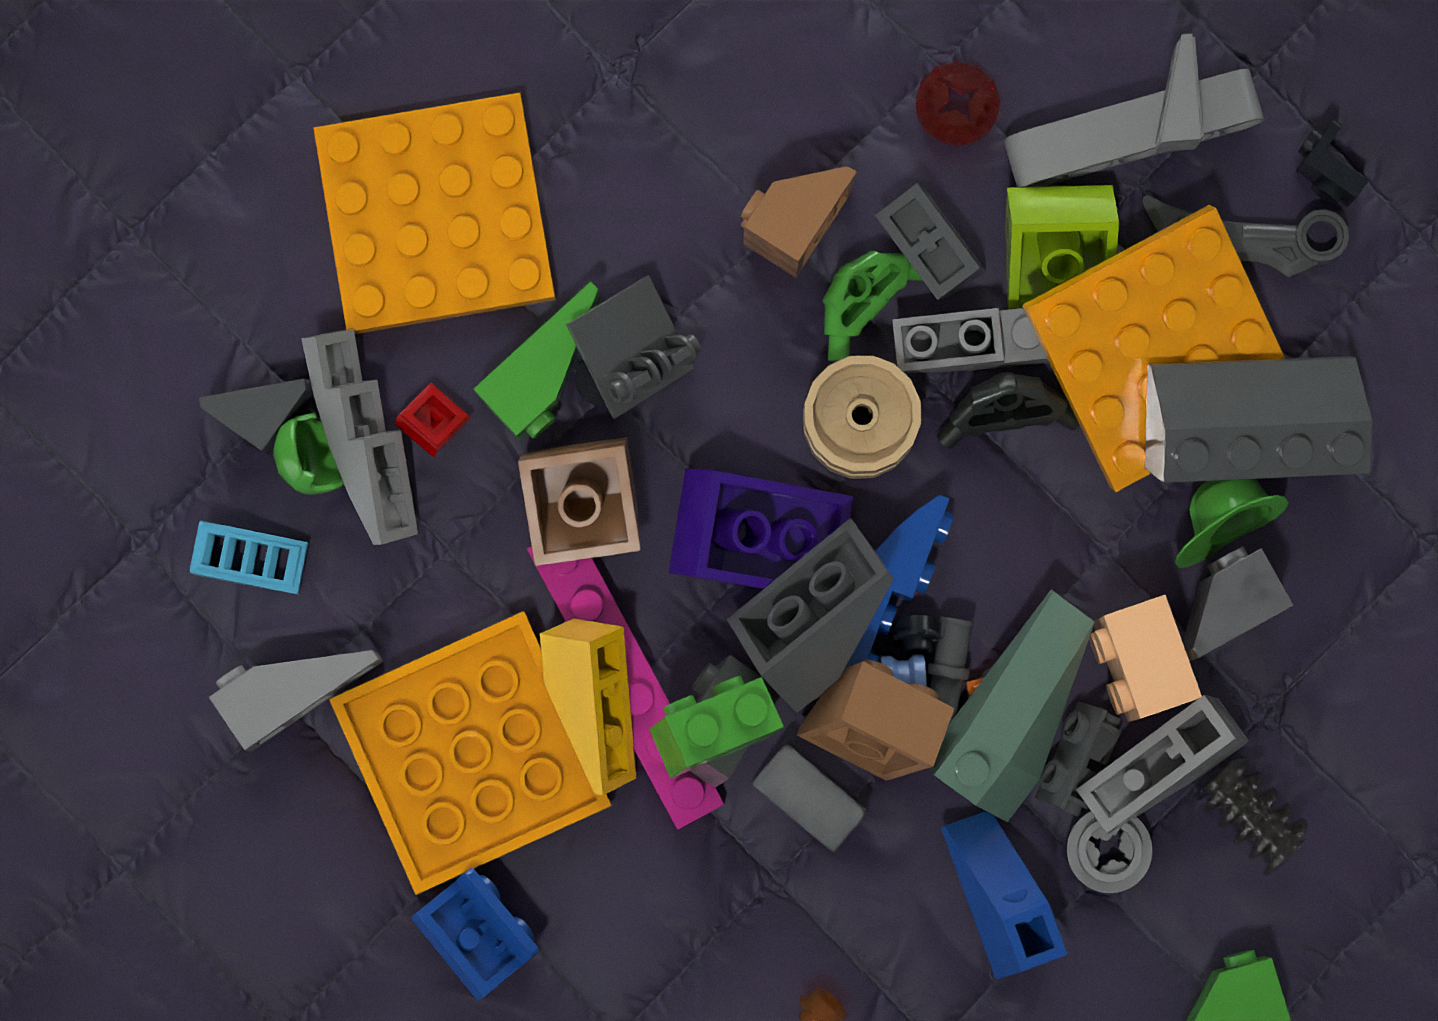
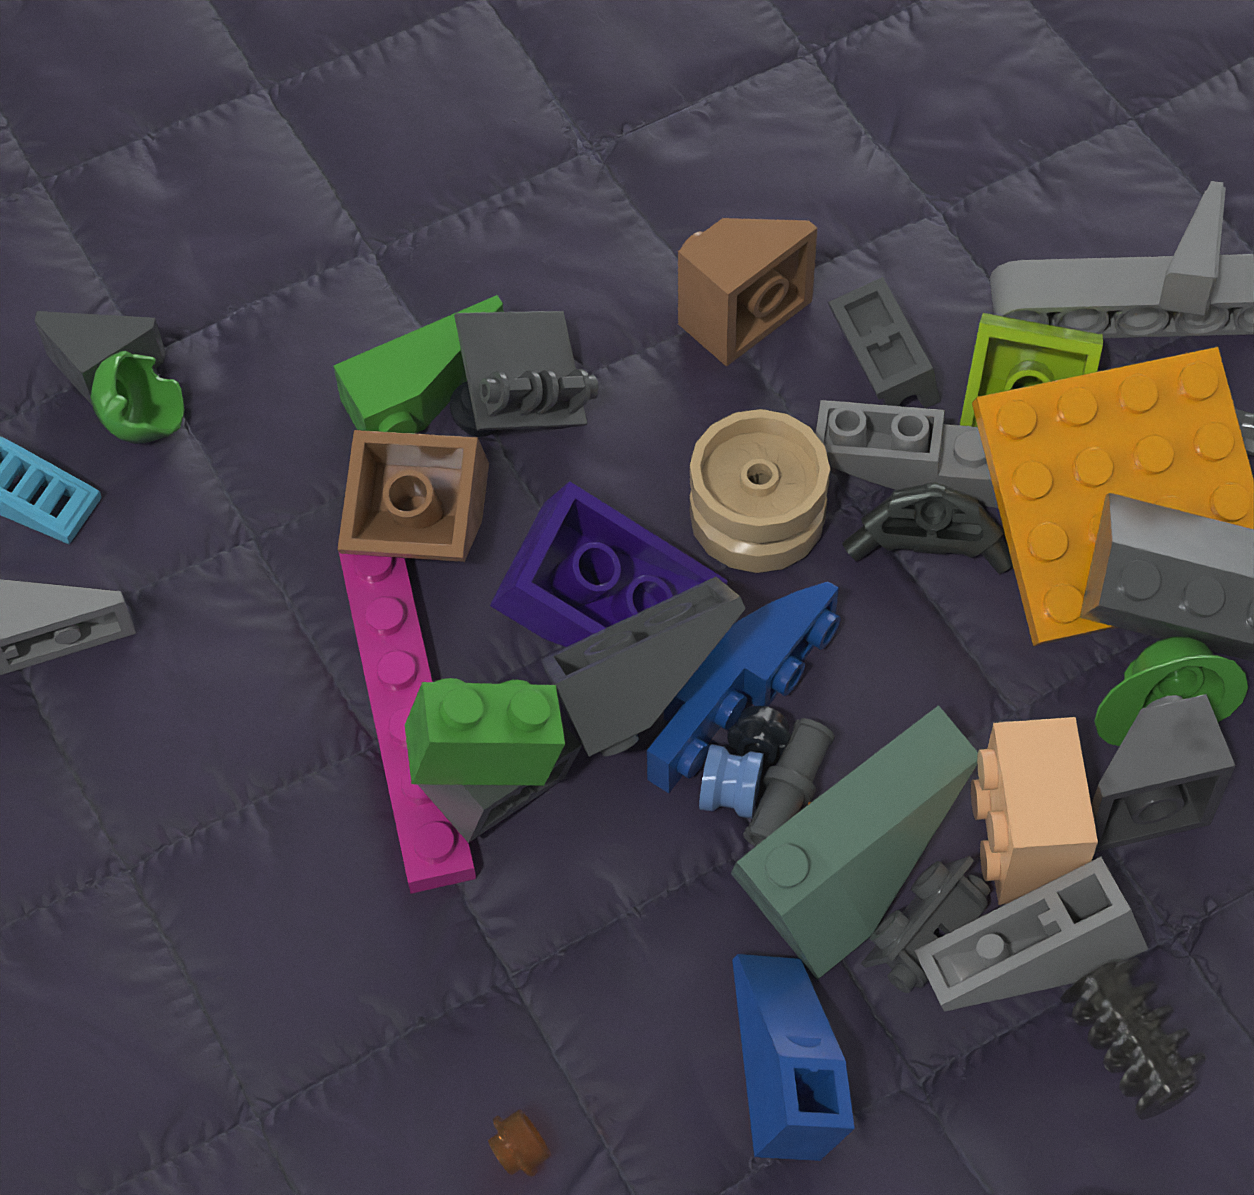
camera: 15 degrees right, 25 degrees down
light grey slope [301,329,418,545] -> none
light orange plate [313,92,556,334] -> none
light orange plate [329,611,612,895] -> none
red tile [394,383,470,458] -> none
blue bracket [411,868,539,1002] -> none
yellow slope [540,618,636,796] -> none
clear smoke slope [752,742,869,852] -> none
medium nougat slope [797,660,955,781] -> none
bright green piece [823,251,923,361] -> none
clear red gear [916,60,1000,145] -> none
light grey gear [1066,811,1152,893] -> none

